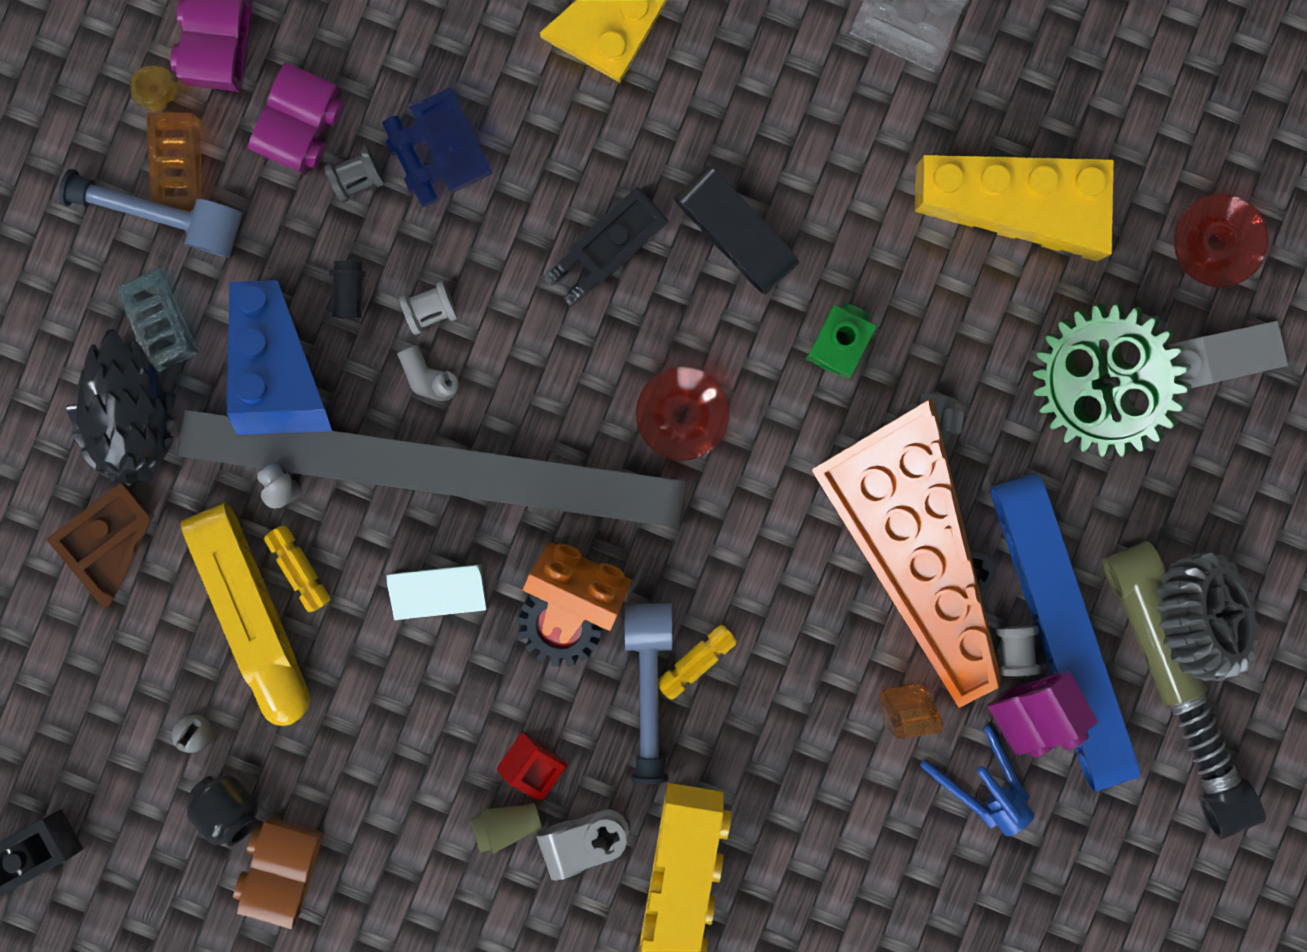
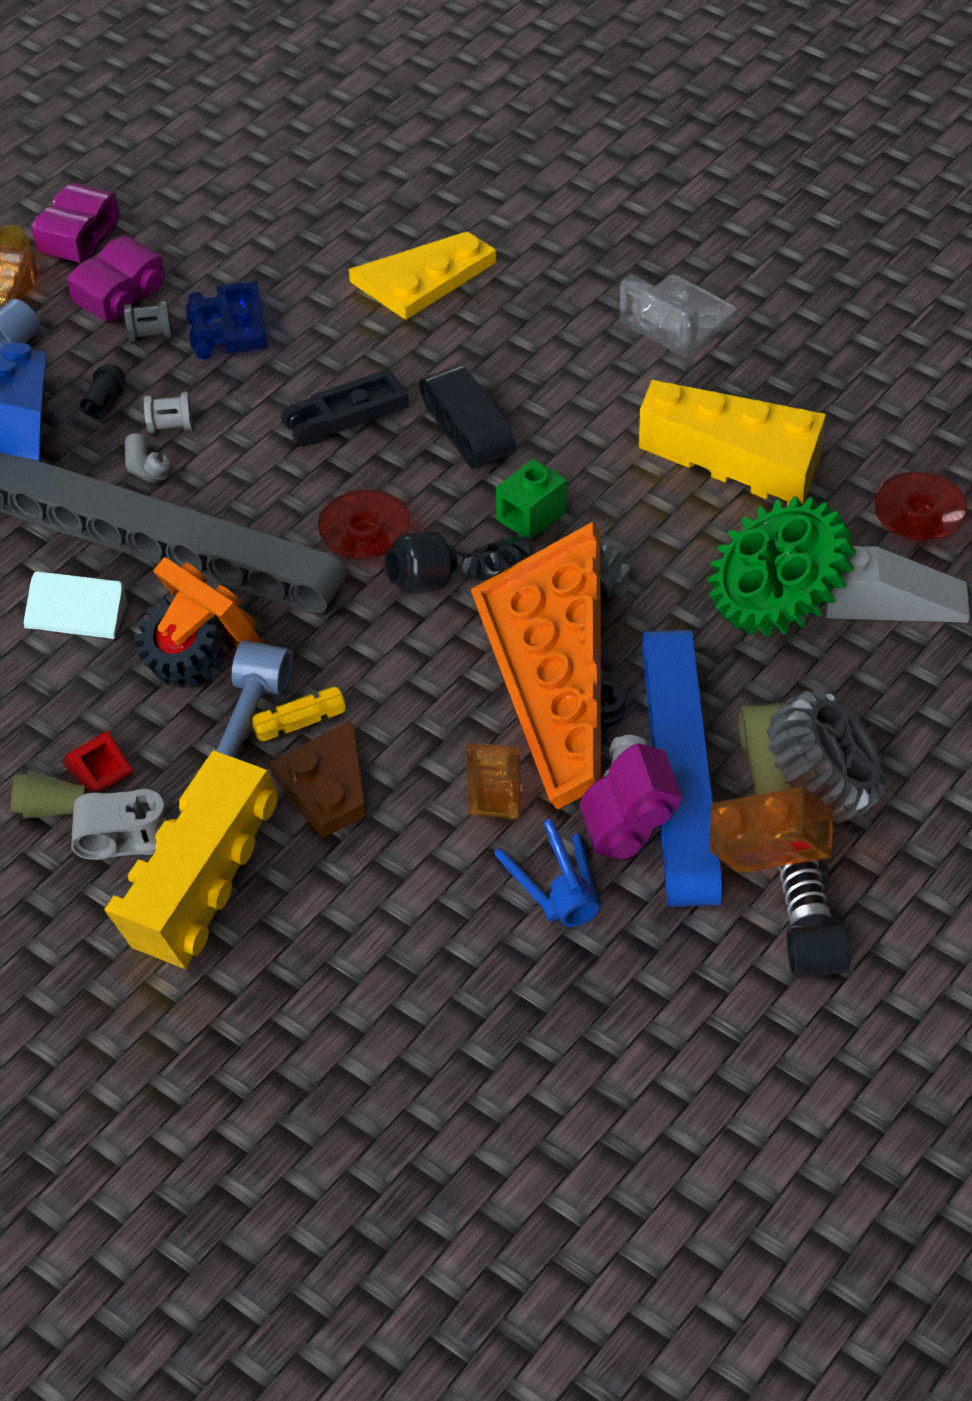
camera: 25 degrees right, 40 degrees down
none -> reddish brown wing [269,721,365,838]
none -> black head [385,531,457,594]
none -> black gear [461,535,534,580]
none -> clear orange brick [709,786,833,873]

